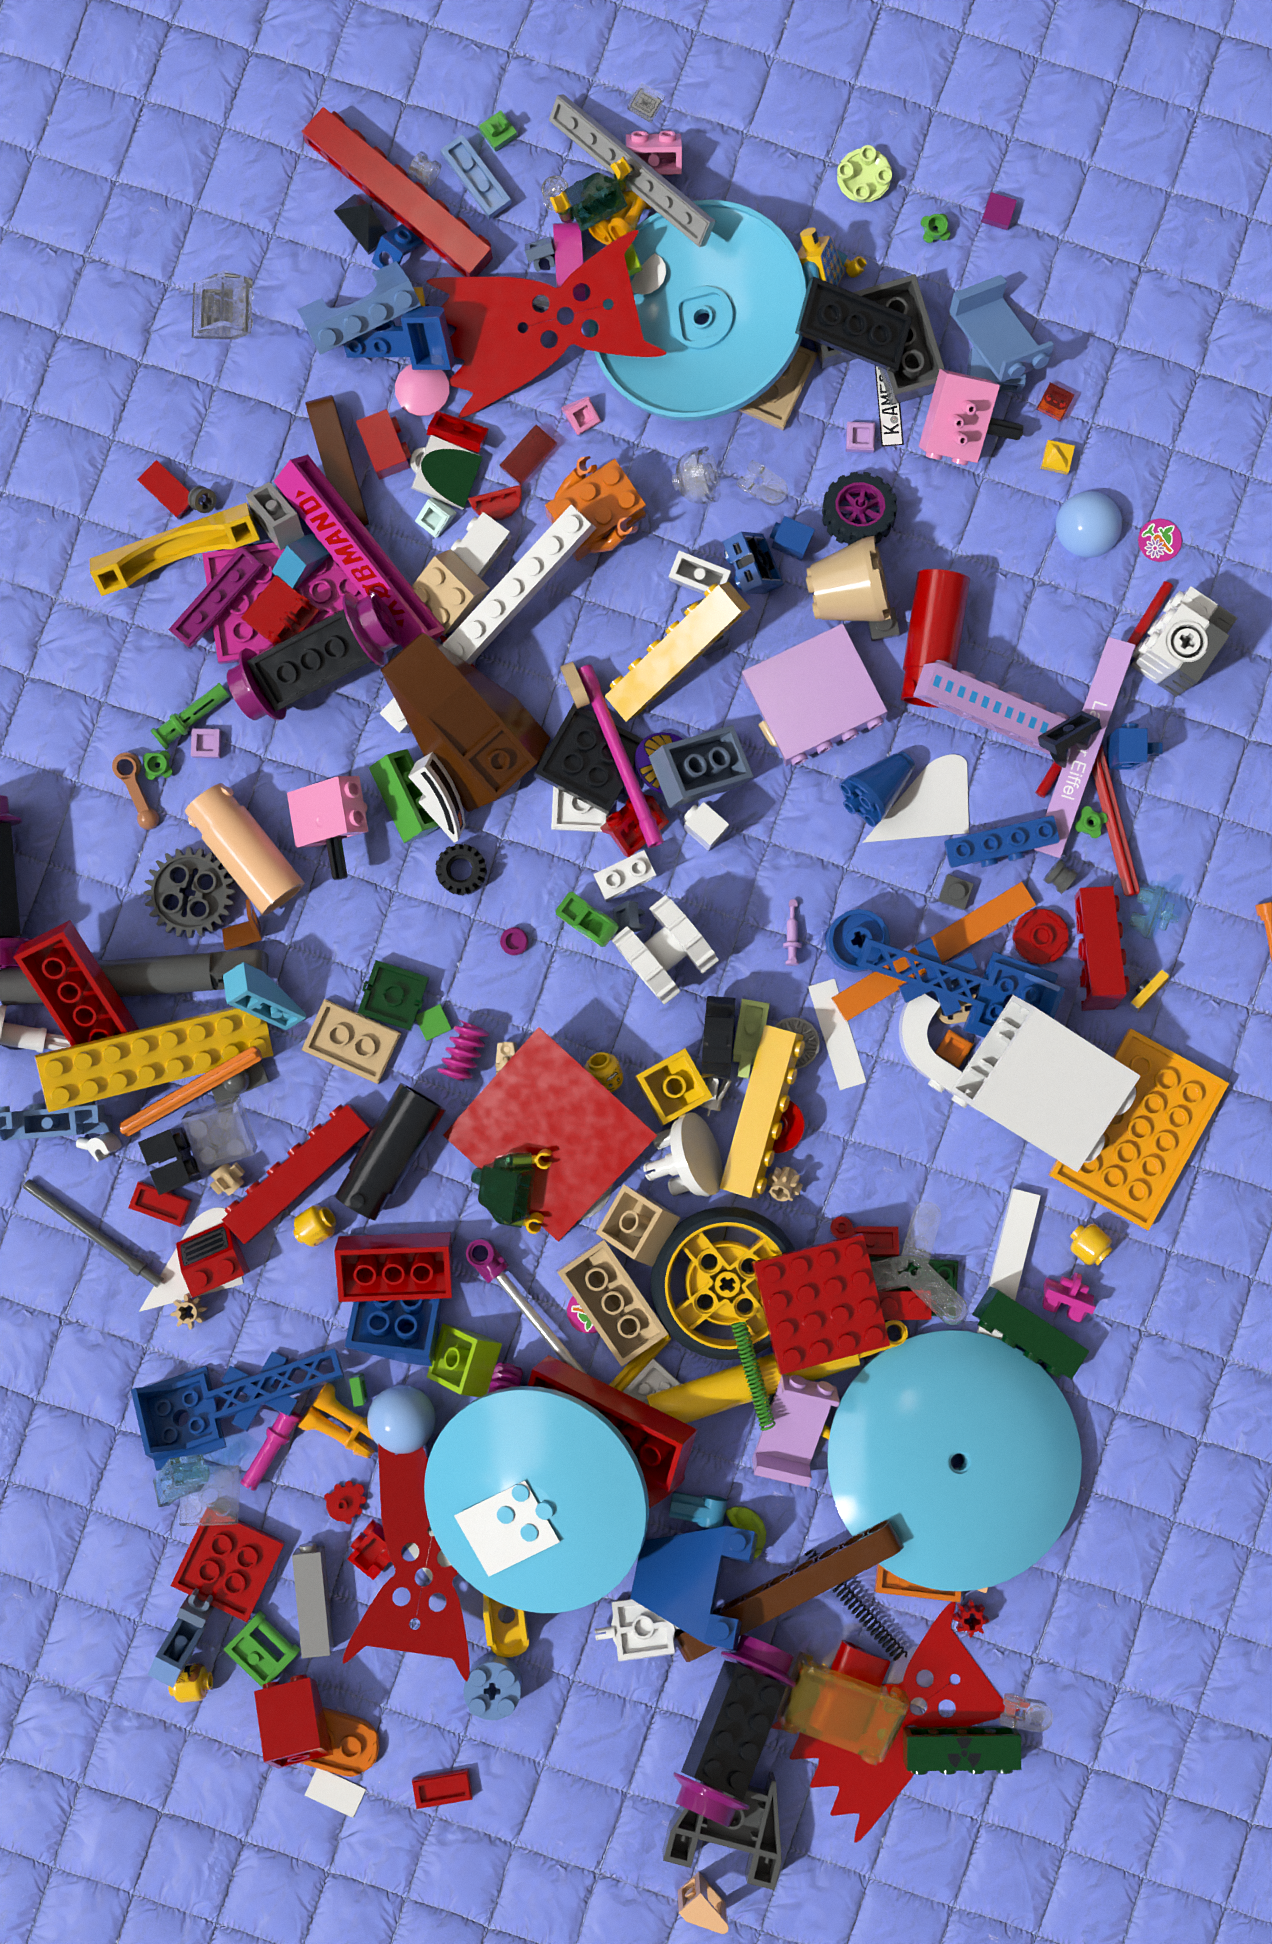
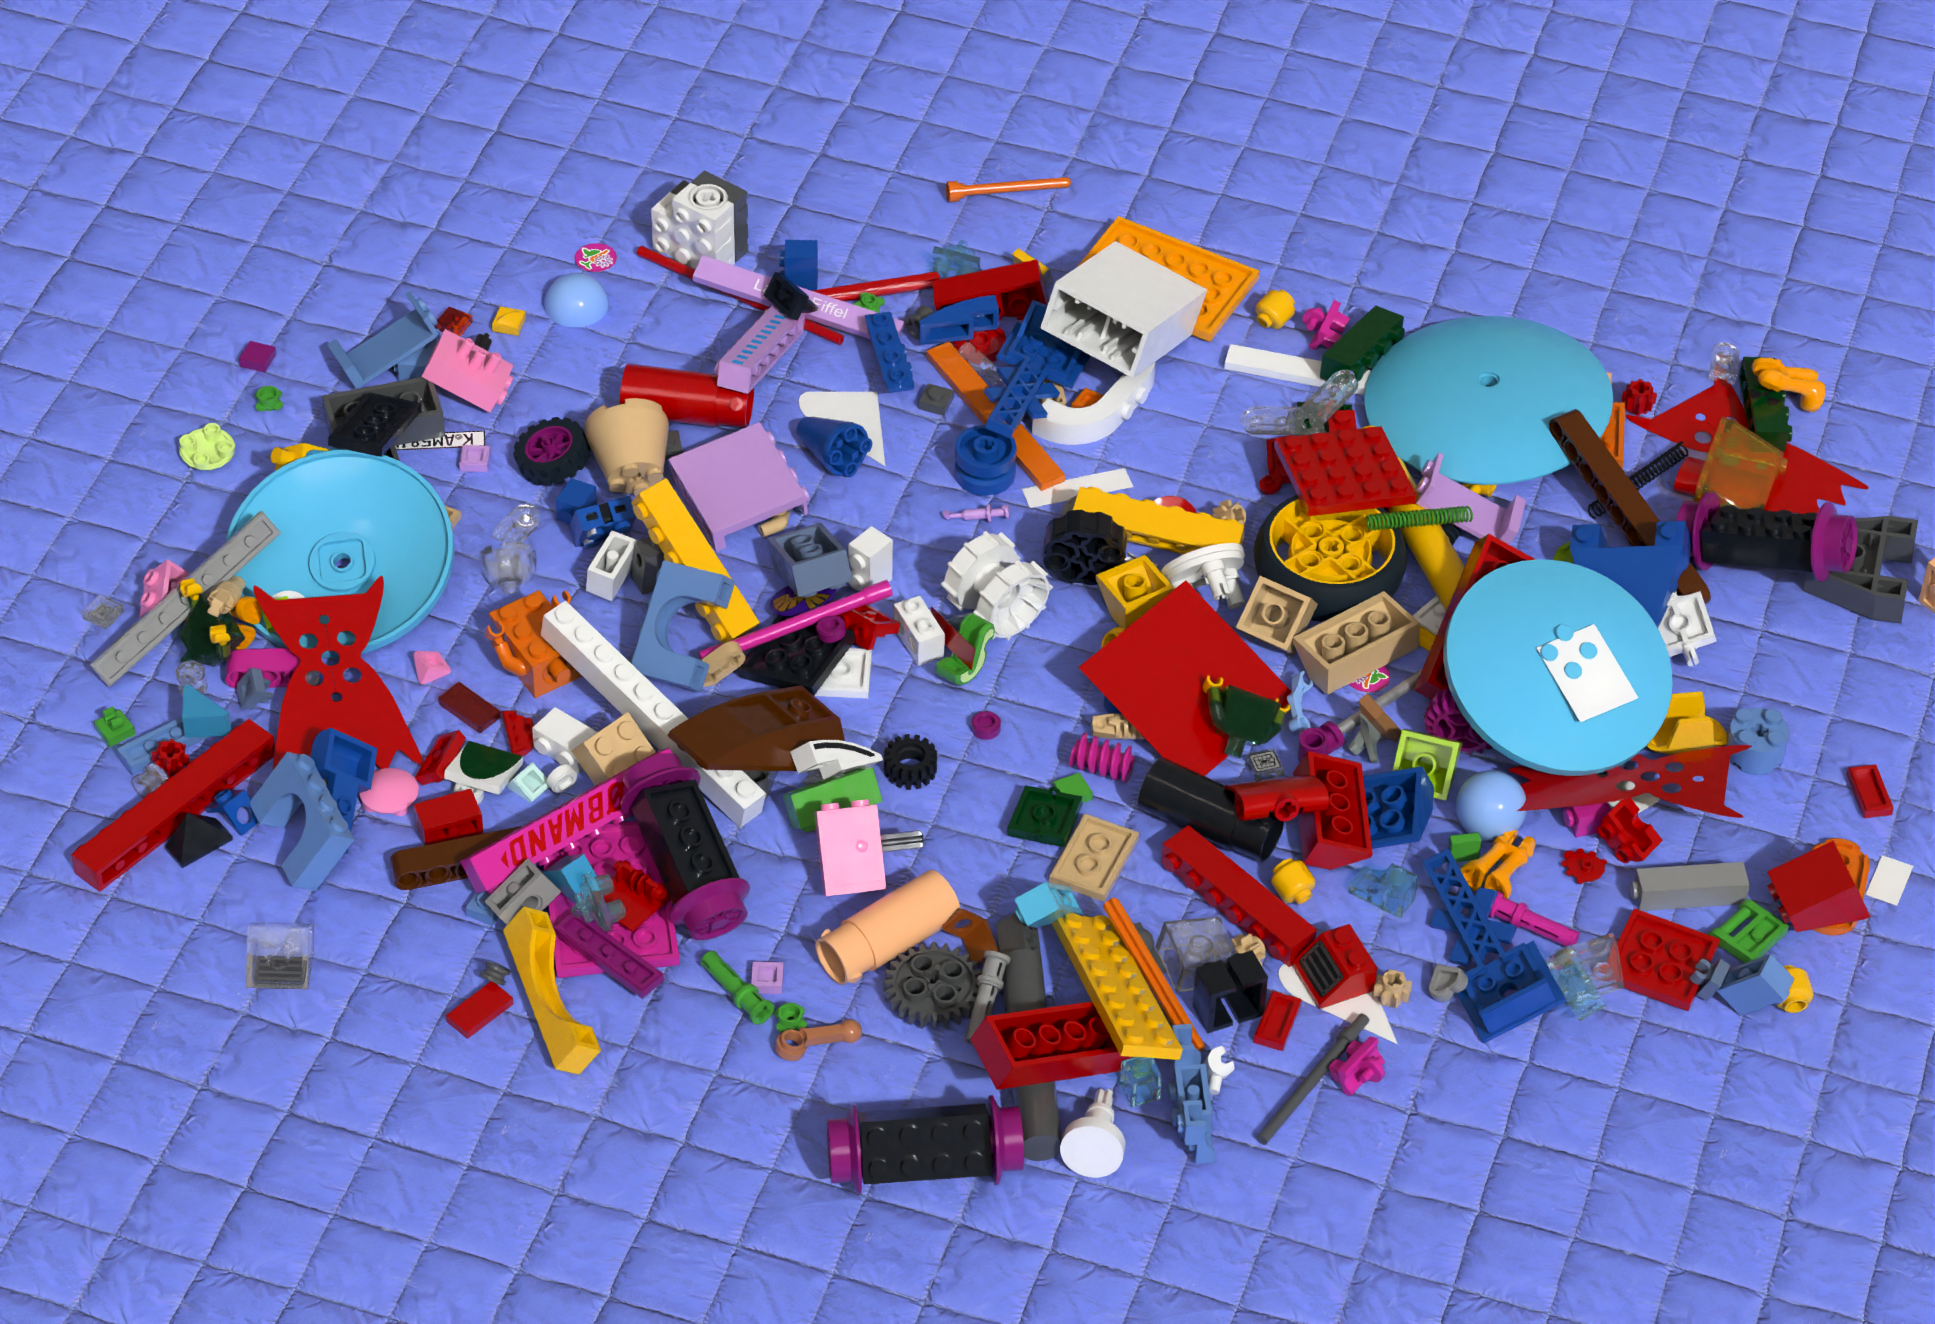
camera: 90 degrees left, 40 degrees down
none -> red gear [151,739,189,777]
none -> dark azure slope [182,684,232,738]
none -> tan hinge [207,576,246,617]
none -> white tile [547,764,577,793]
none -> clear light blue hips [571,872,626,932]
none -> medium blue arch [630,560,735,692]
none -> magenta tile [816,616,846,643]
none -> blue slope [919,295,999,345]
none -> red sticker [930,606,975,670]
none -> clear axle [958,342,1002,386]
none -> light grey pin [964,950,1011,1045]
none -> red panel [1224,775,1329,822]
none -> tile [1246,748,1284,781]
none -> light blue piece [1287,671,1313,733]
none -> dark pink hips [1329,1036,1385,1096]
none -> piece [1348,693,1402,763]
none -> clear light blue arch [1348,863,1419,918]
none -> light grey tile [1428,964,1468,1002]
none -> light orange piece [1752,357,1825,412]

